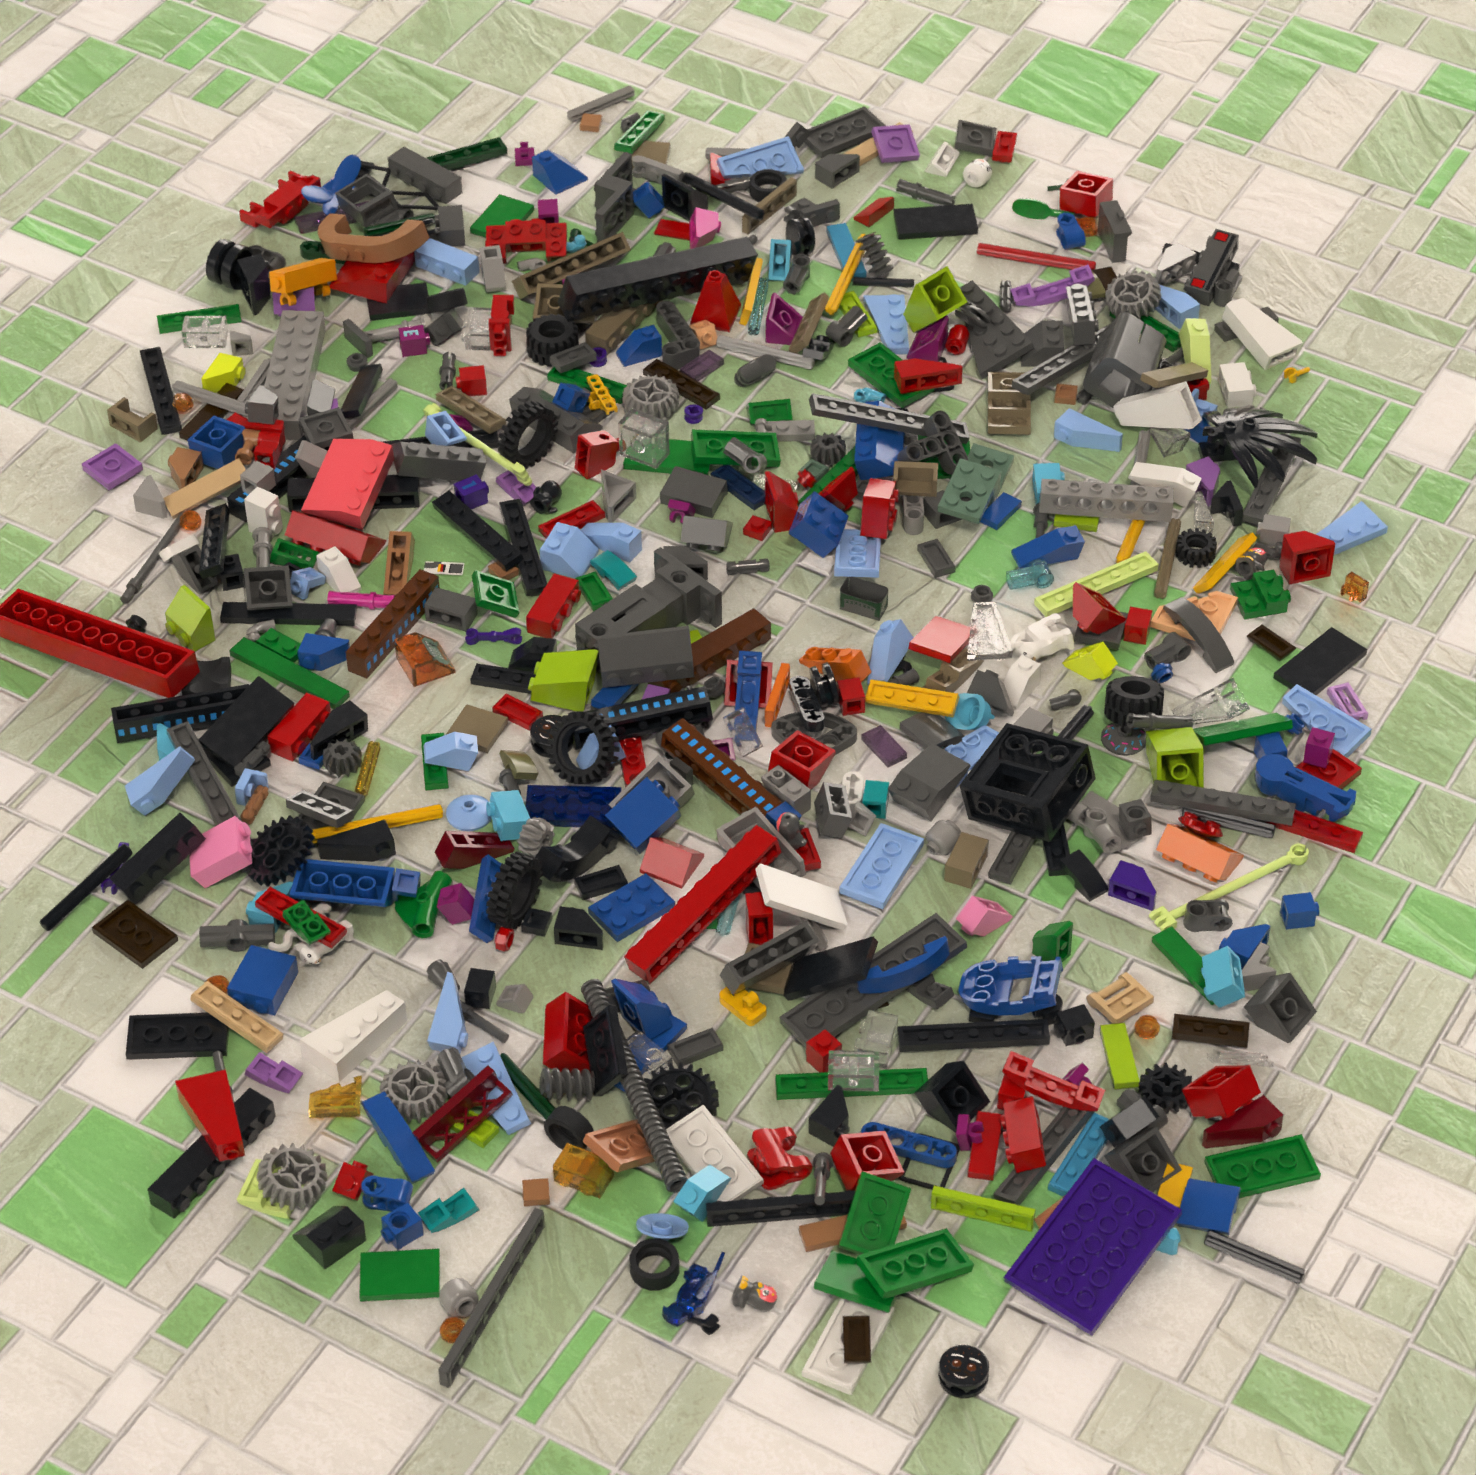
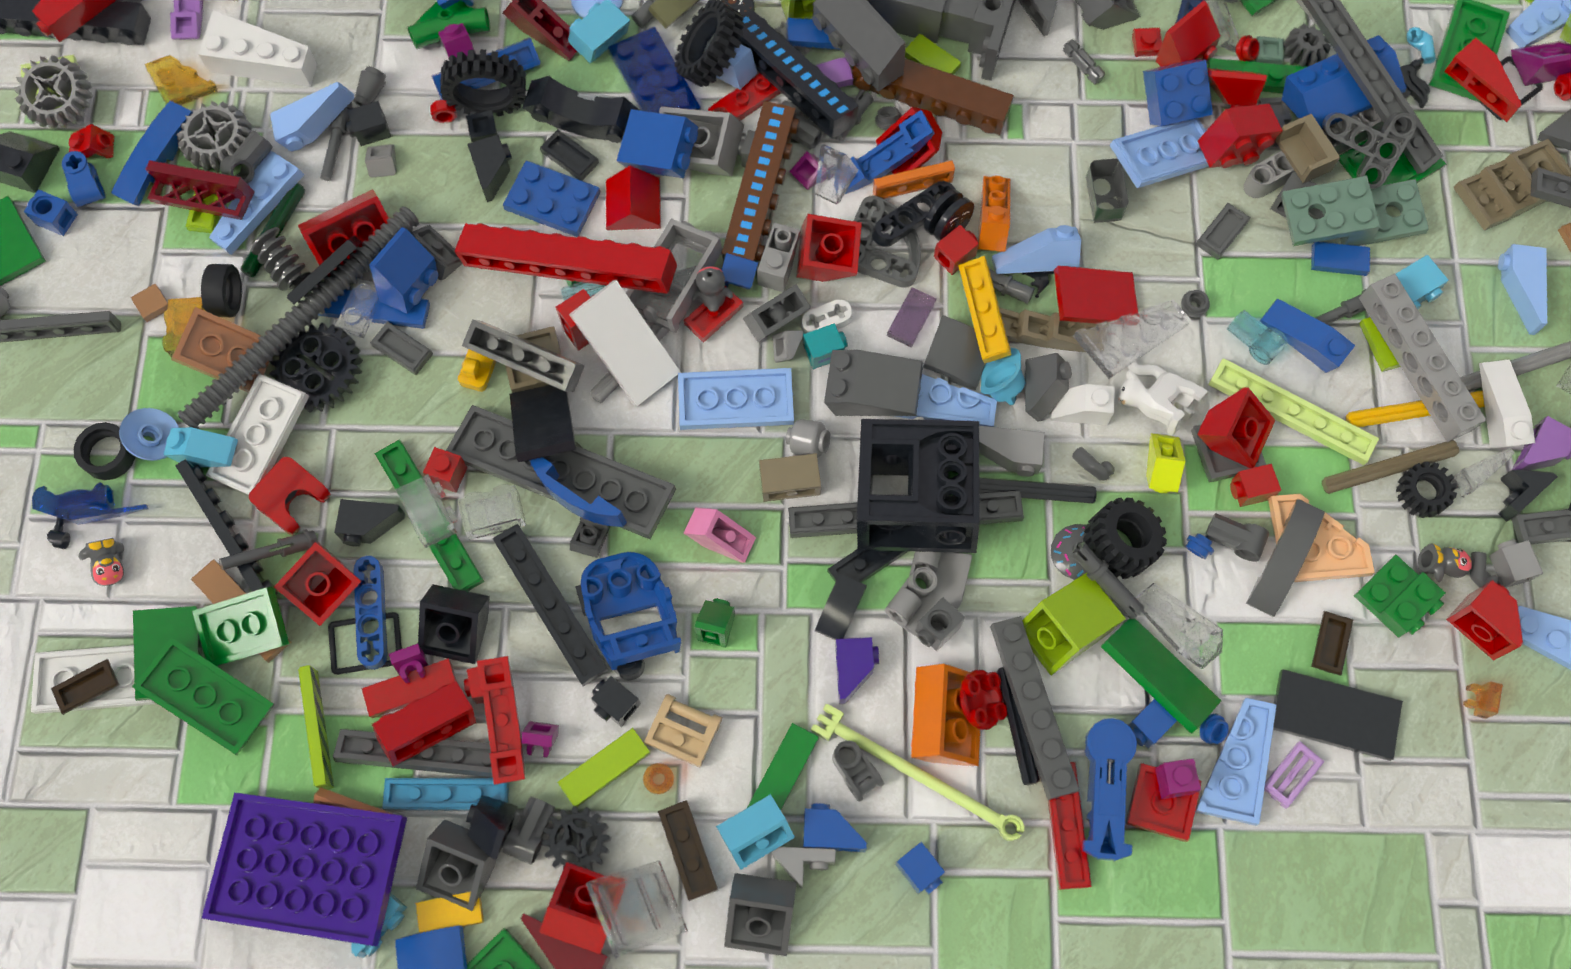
camera: 60 degrees right, 25 degrees up
teal slope [418,1188,480,1233] -> none
light grey gear [517,817,555,858] -> none
black head [938,1345,989,1398] -> none
yellow tile [1193,532,1257,594] -> none

